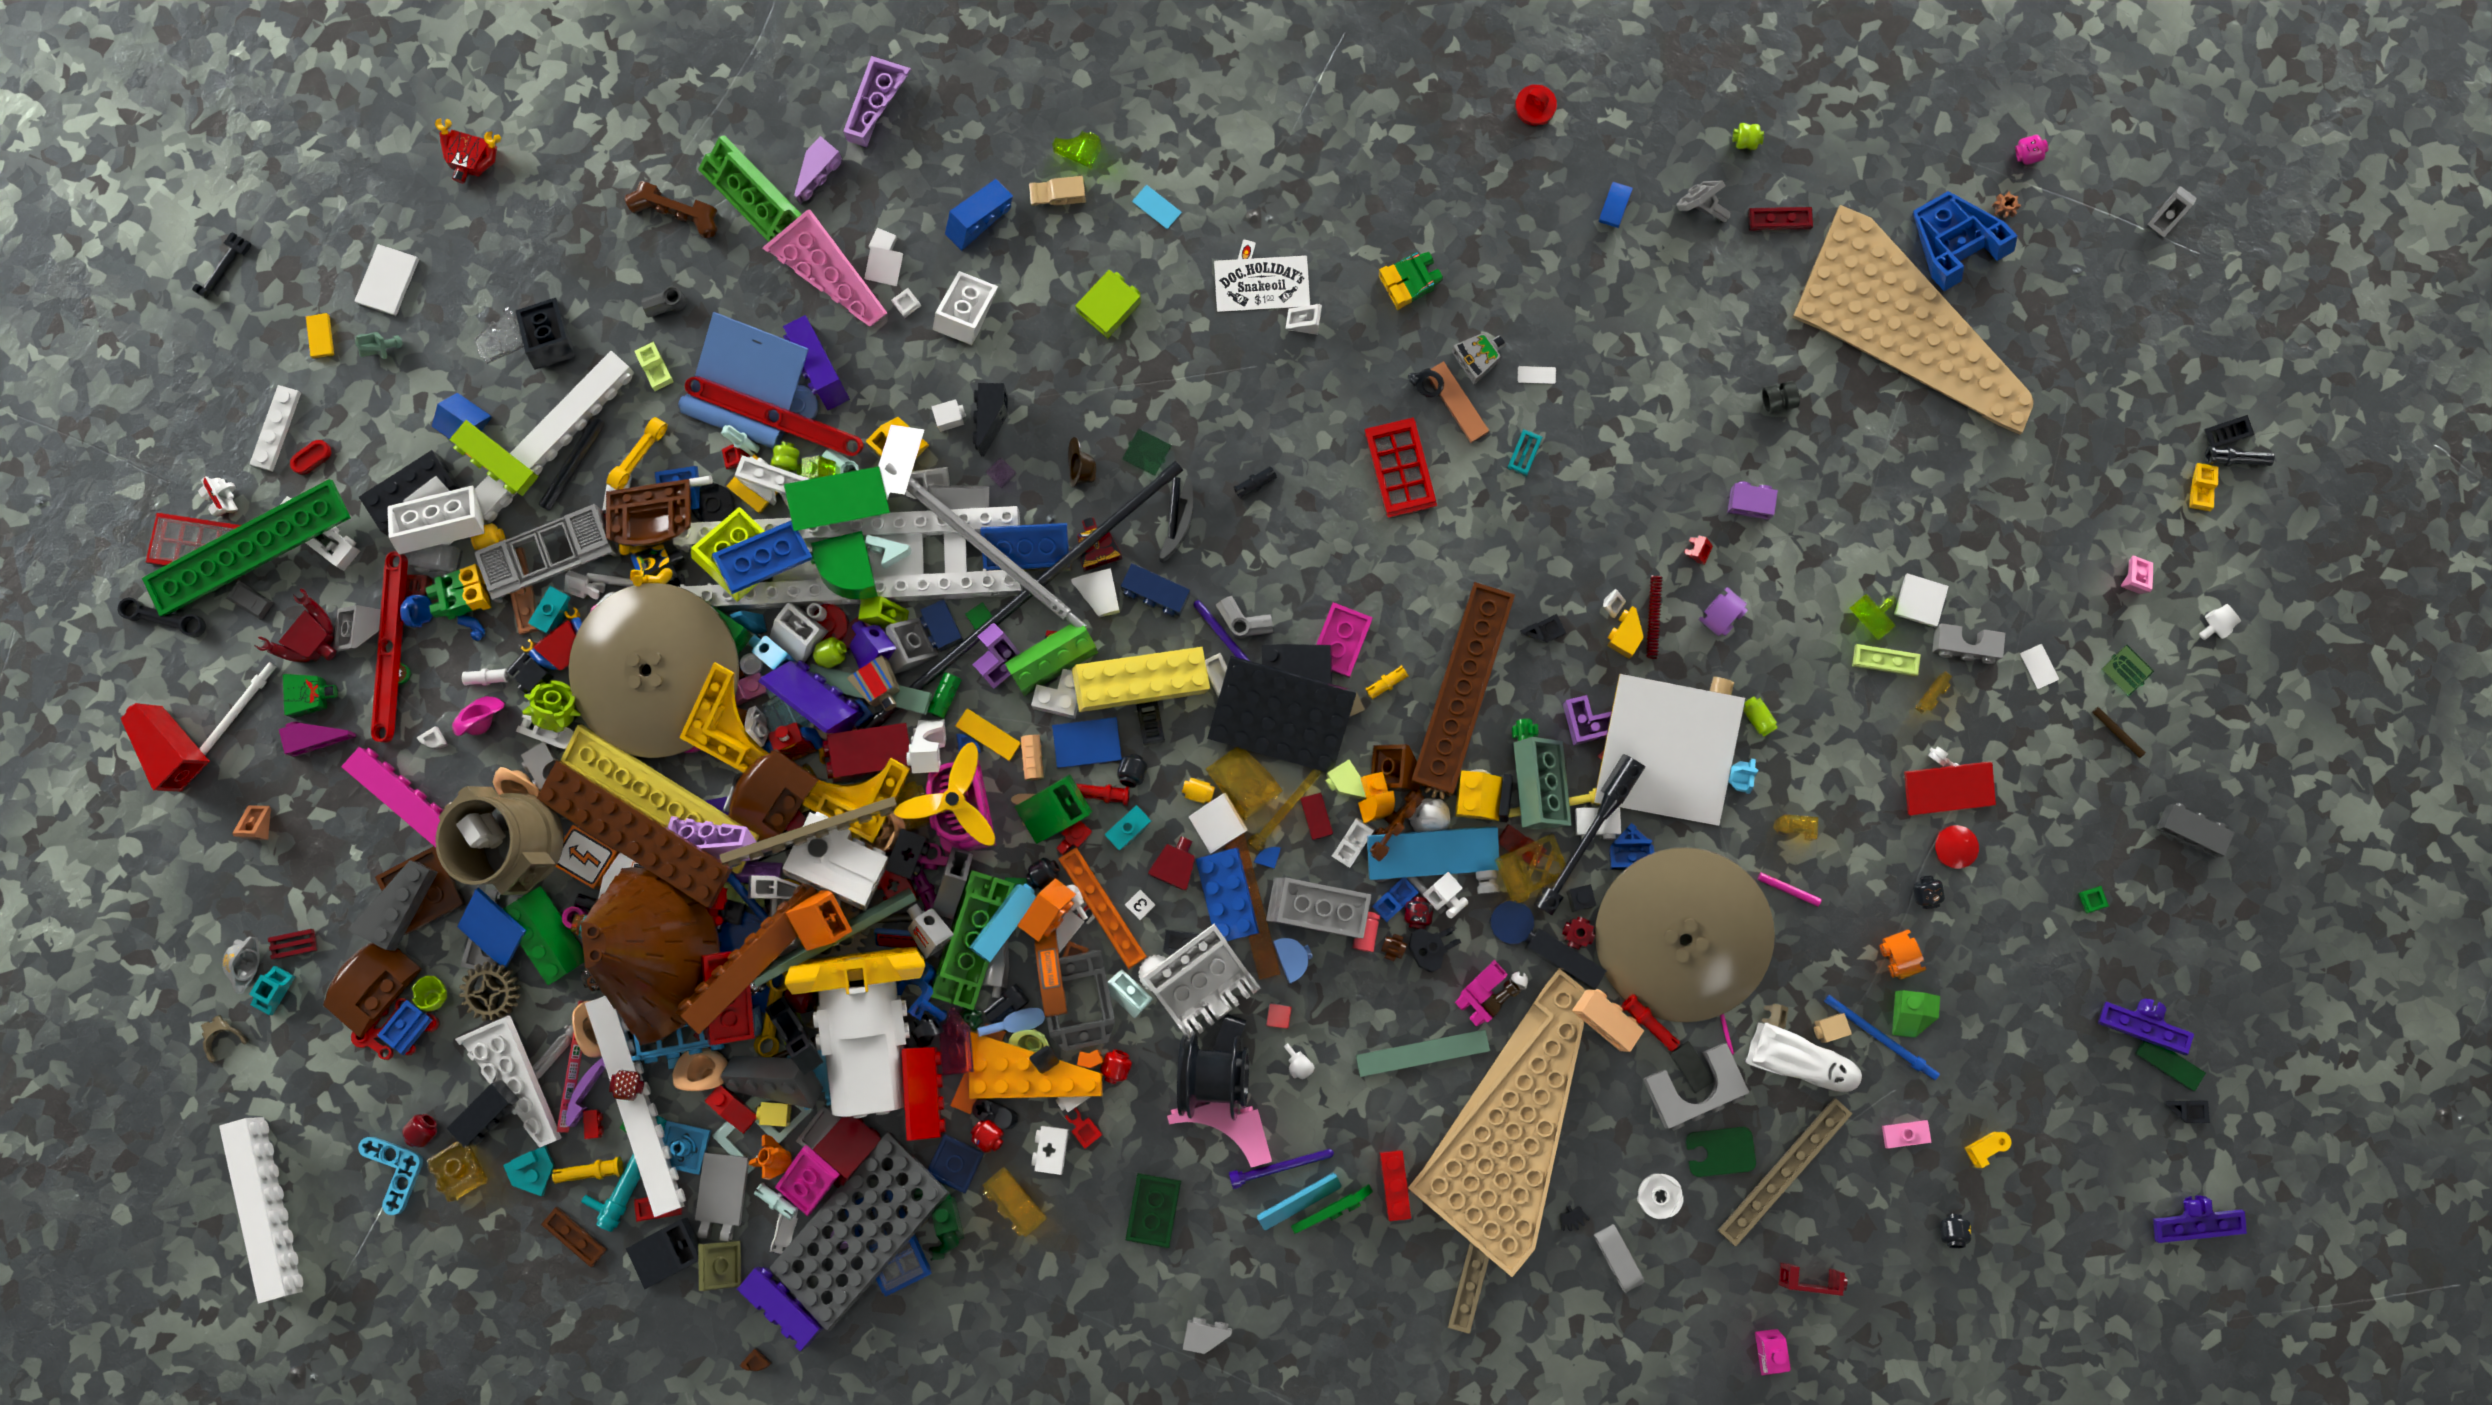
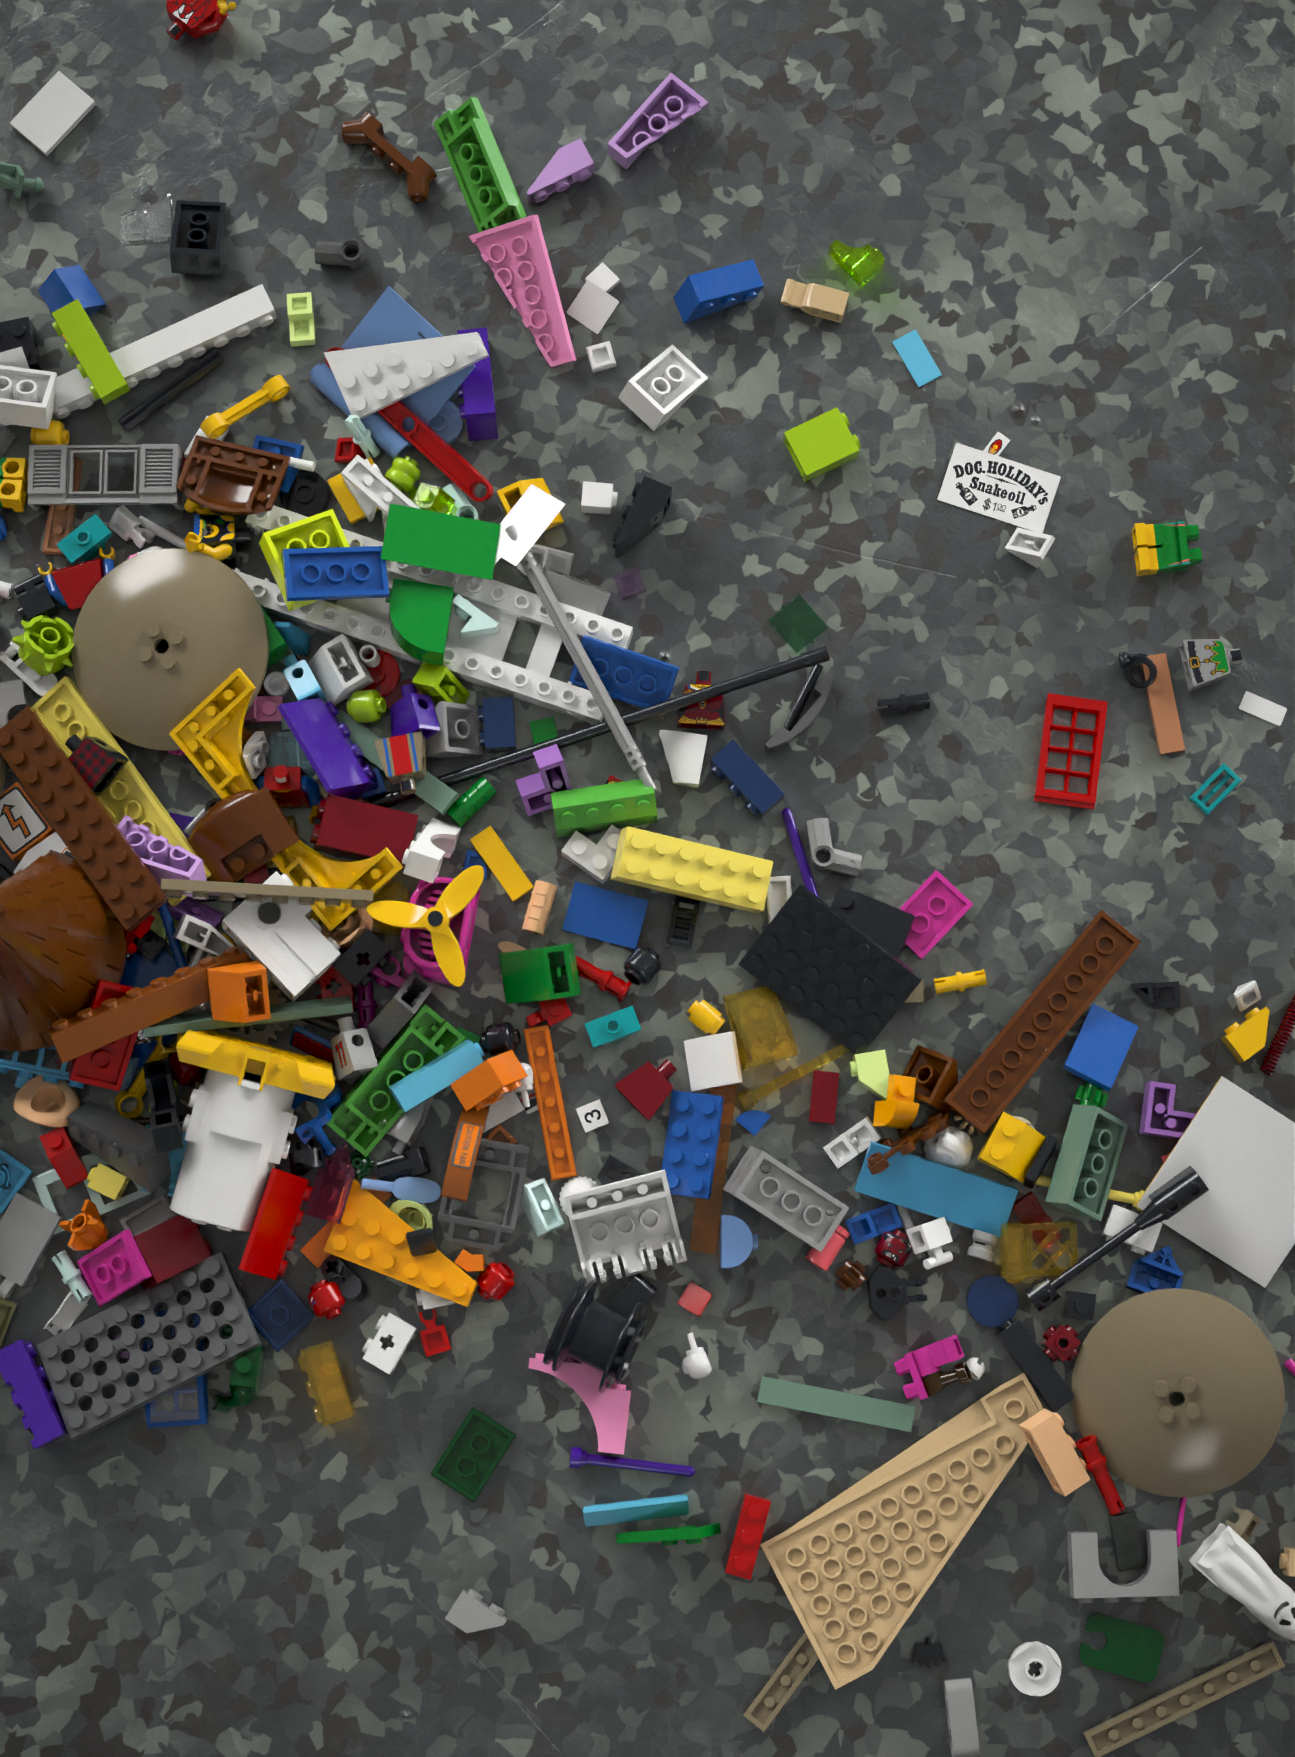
camera: 20 degrees right, 0 degrees up
dark brown piece [1068,437,1096,487] -> none
none -> black torso [65,734,129,796]
none -> white wing [324,332,489,420]
none -> blue tile [1063,1003,1139,1092]

